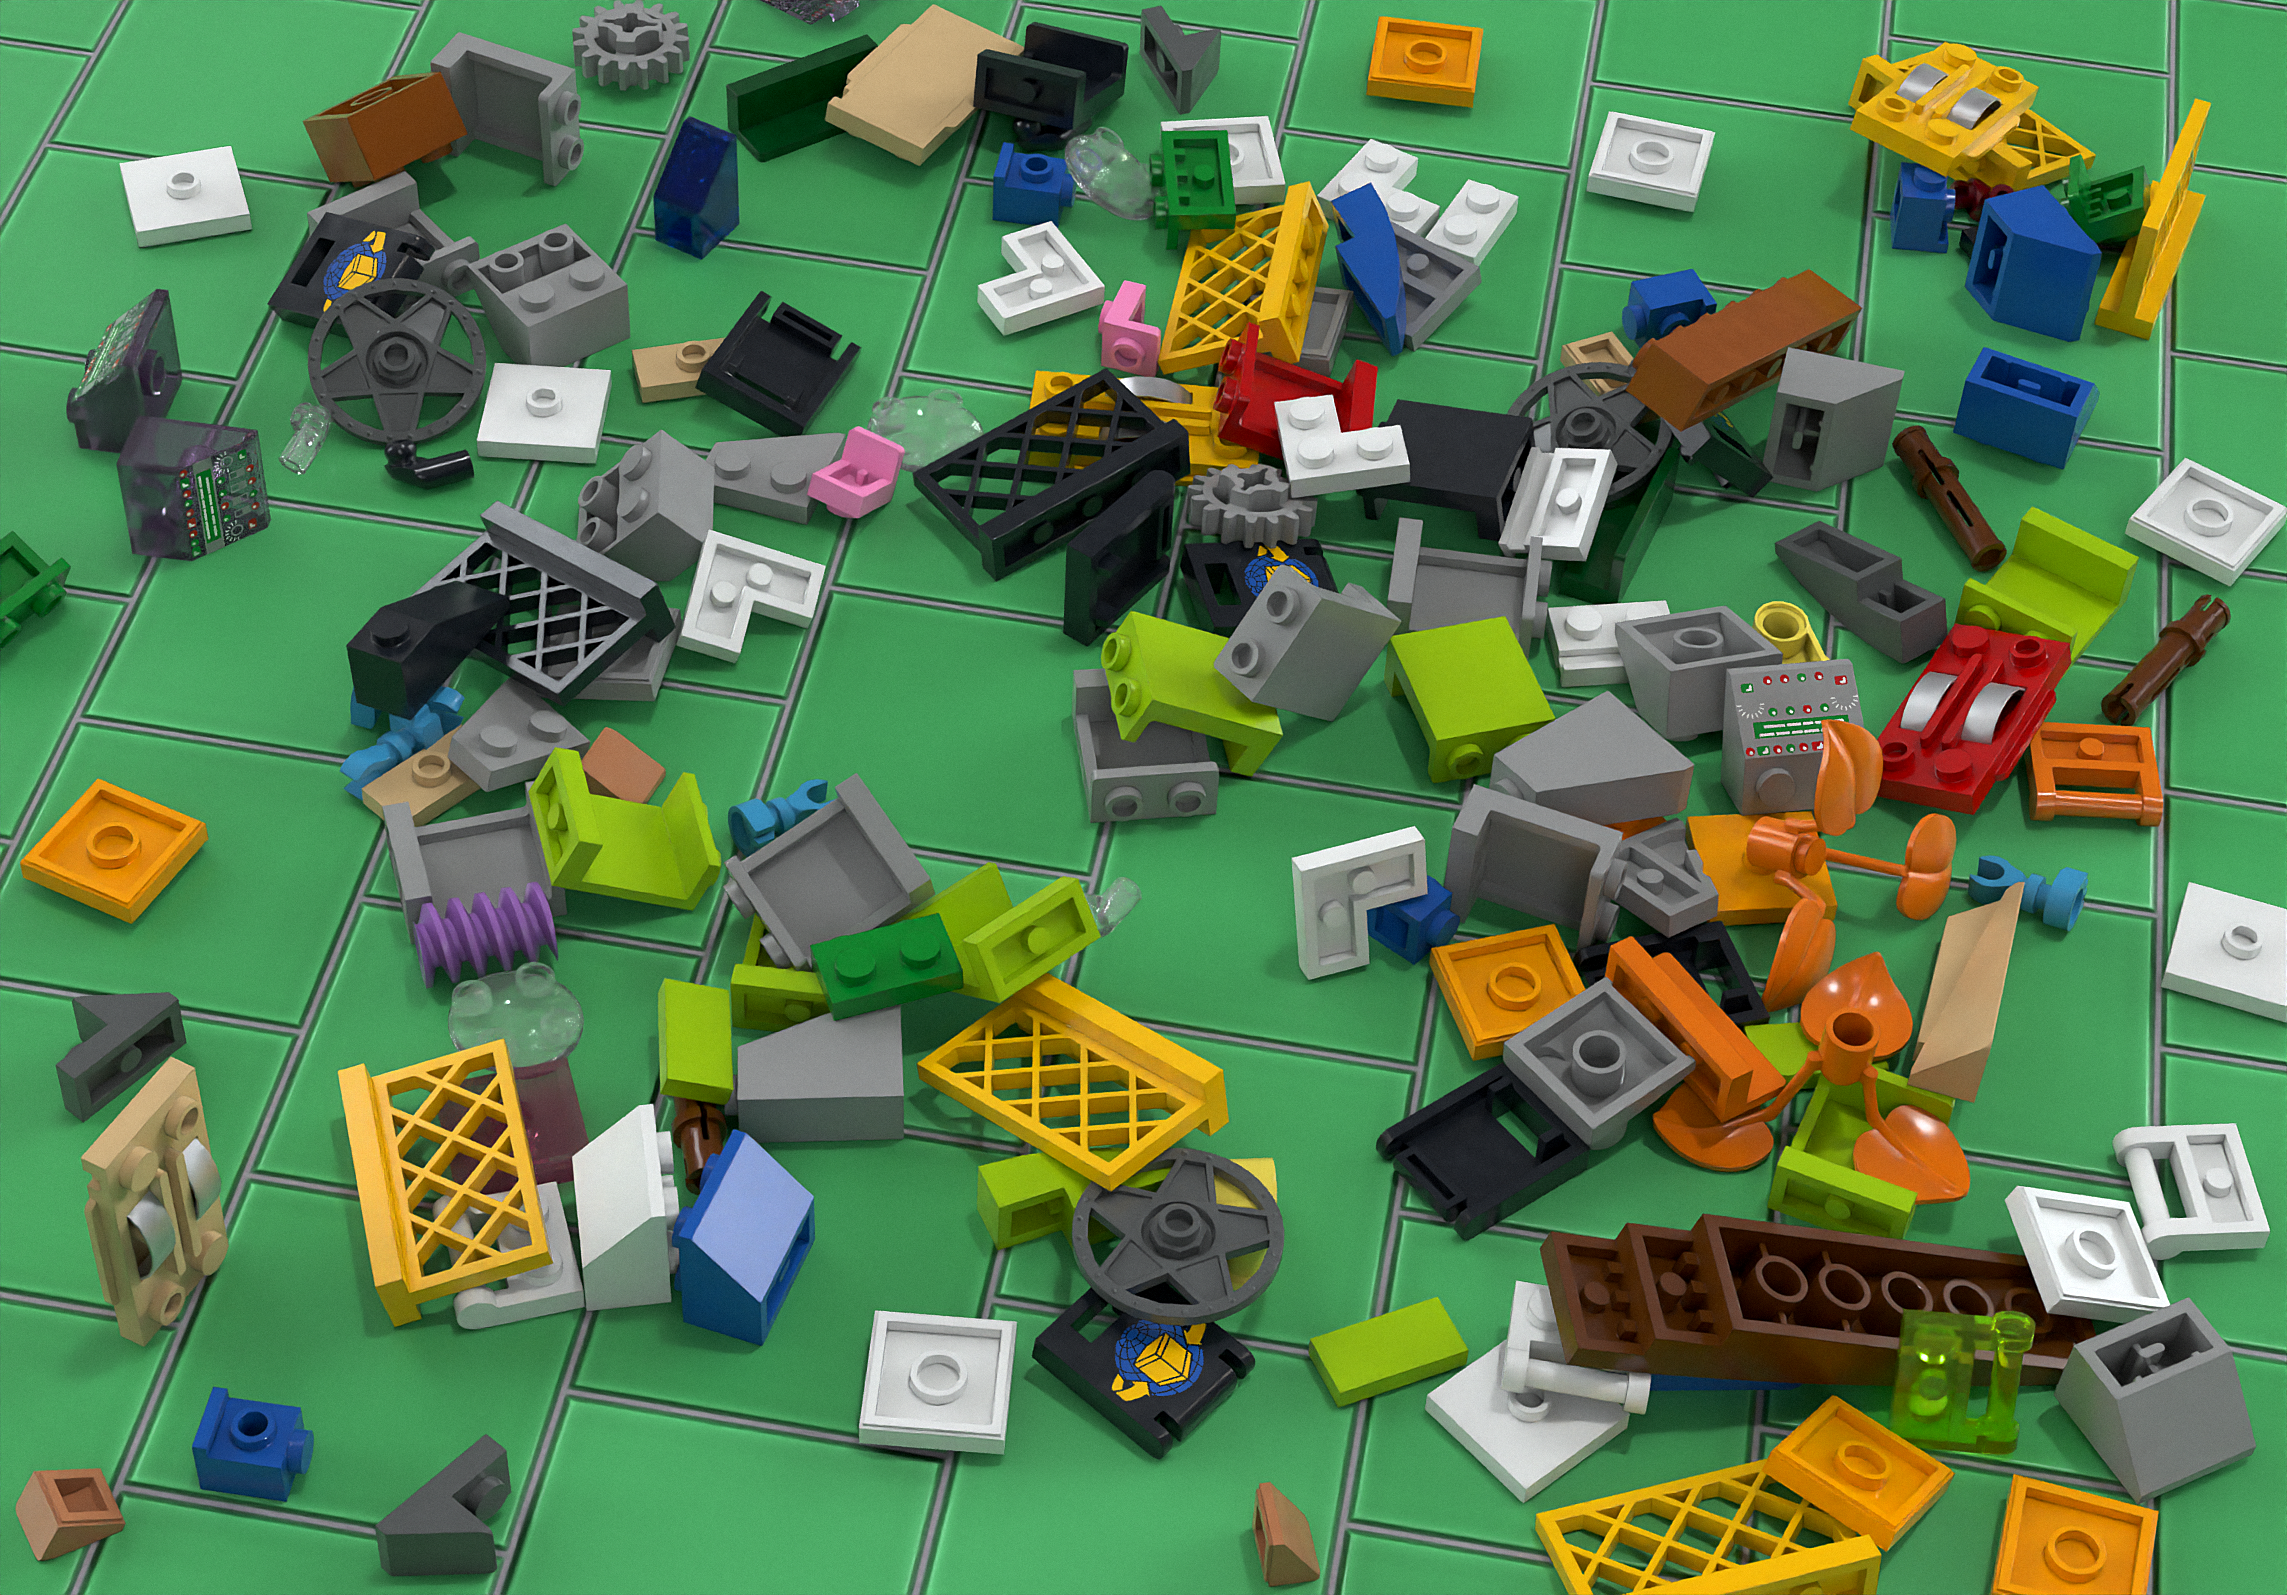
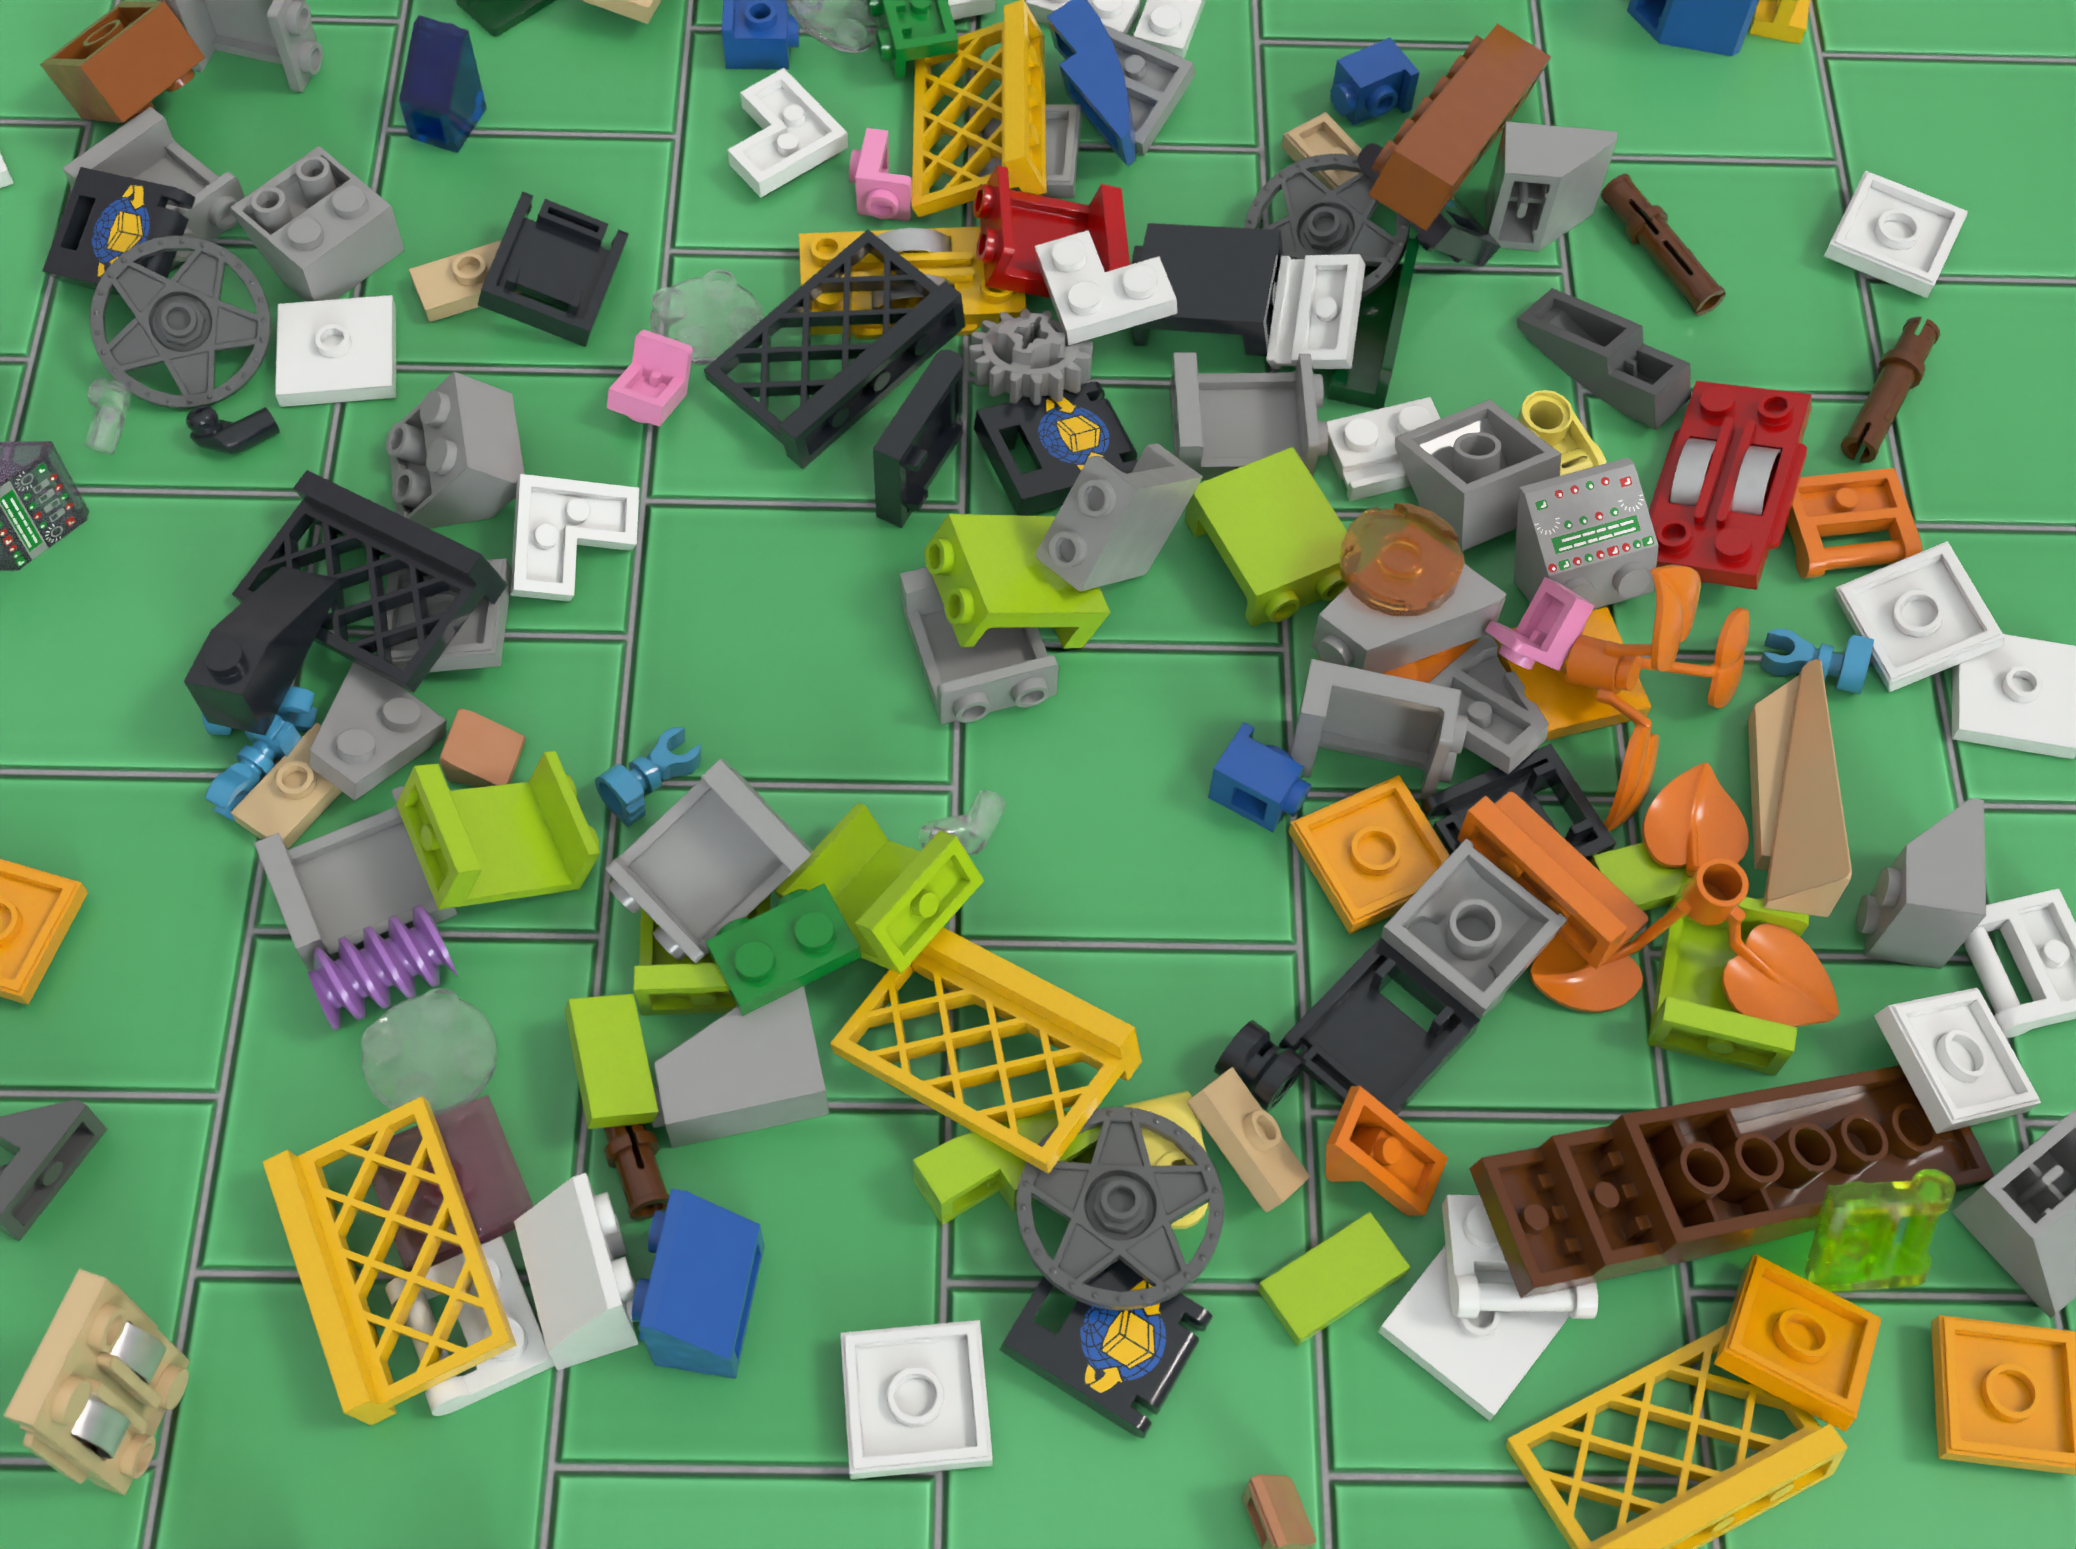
camera: 10 degrees left, 15 degrees up
light grey wing [705,433,846,525] -> none
white plate [1291,826,1428,980] -> none
blue slope [1953,347,2100,470] -> none
lime panel [1954,506,2139,679] -> none
none -> tan plate [1187,1067,1311,1213]
none -> black wheel [1214,1020,1307,1112]
none -> orange slope [1325,1086,1448,1216]
none -> clear orange tile [1339,504,1464,616]
none -> bright pink bracket [1485,577,1595,671]
none -> white plate [1835,541,2004,692]
none -> light grey slope [1856,798,1986,969]

